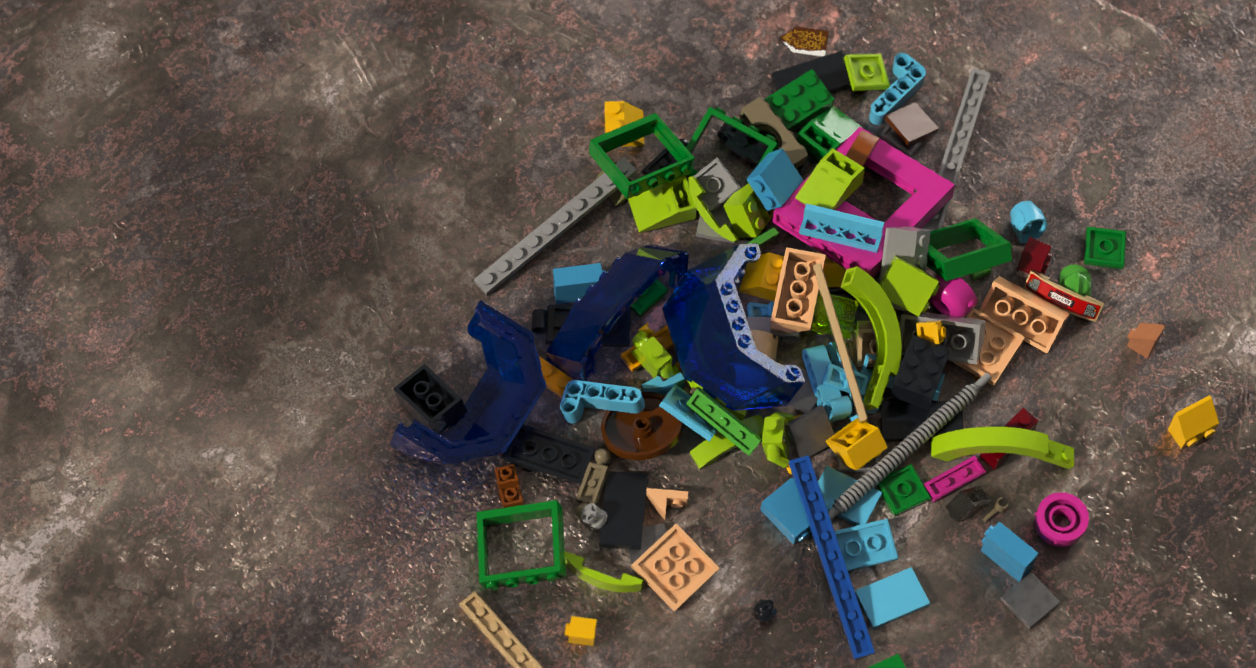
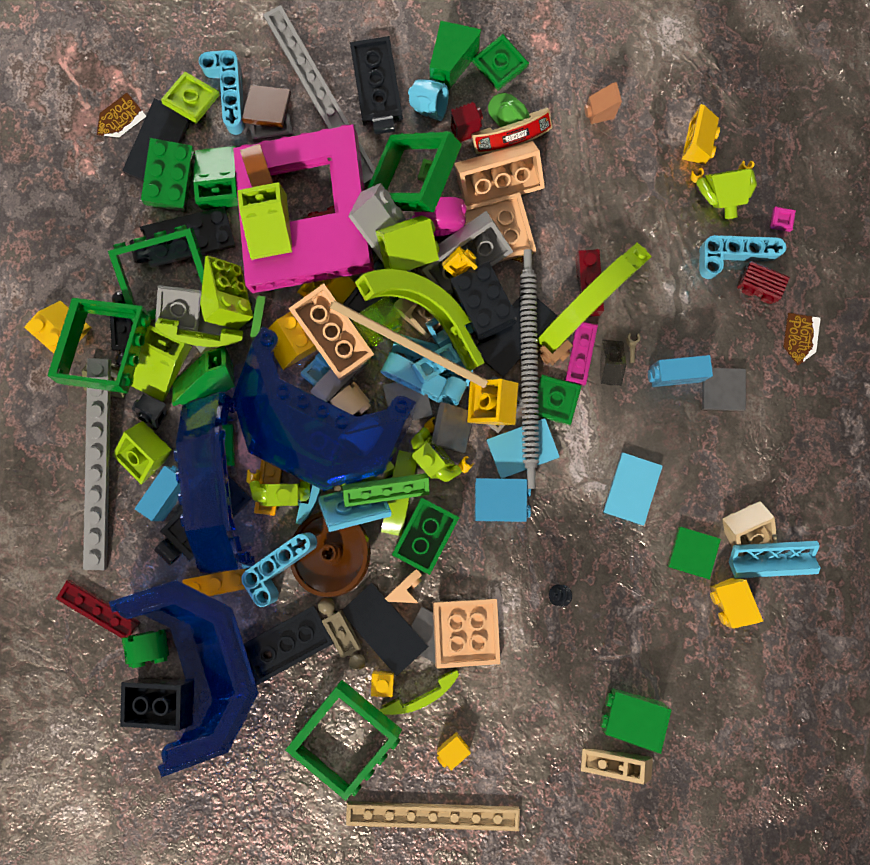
camera: 45 degrees left, 20 degrees up
dark orange slope [494,464,524,508] -> none
light grey wheel [581,503,607,529] -> none
dark tan arch [739,97,808,169] -> none
dark azure brick [746,148,803,211] -> none
blue plate [788,455,875,660] -> none
medium azure fence [799,203,884,253] -> none
medium azure tile [834,519,899,571] -> none
dark pink piece [1034,492,1089,547] -> none
none -> dark red tile [56,580,141,638]
none -> lime slope [112,421,172,484]
none -> green brick [121,629,169,668]
none -> black brick [132,394,168,430]
none -> green slope [172,346,235,406]
none -> black hinge [350,36,403,135]
none -> yellow brick [371,670,394,697]
none -> green brick [392,498,460,575]
none -> green slope [430,21,481,90]
none -> medium nougat bracket [539,340,573,366]
none -> lime torso [690,161,757,219]
none -> medium azure beam [699,235,786,279]
none -> dark red brick [737,261,790,304]
none -> dark pink tile [770,207,796,232]
none -> sticker [783,313,820,365]

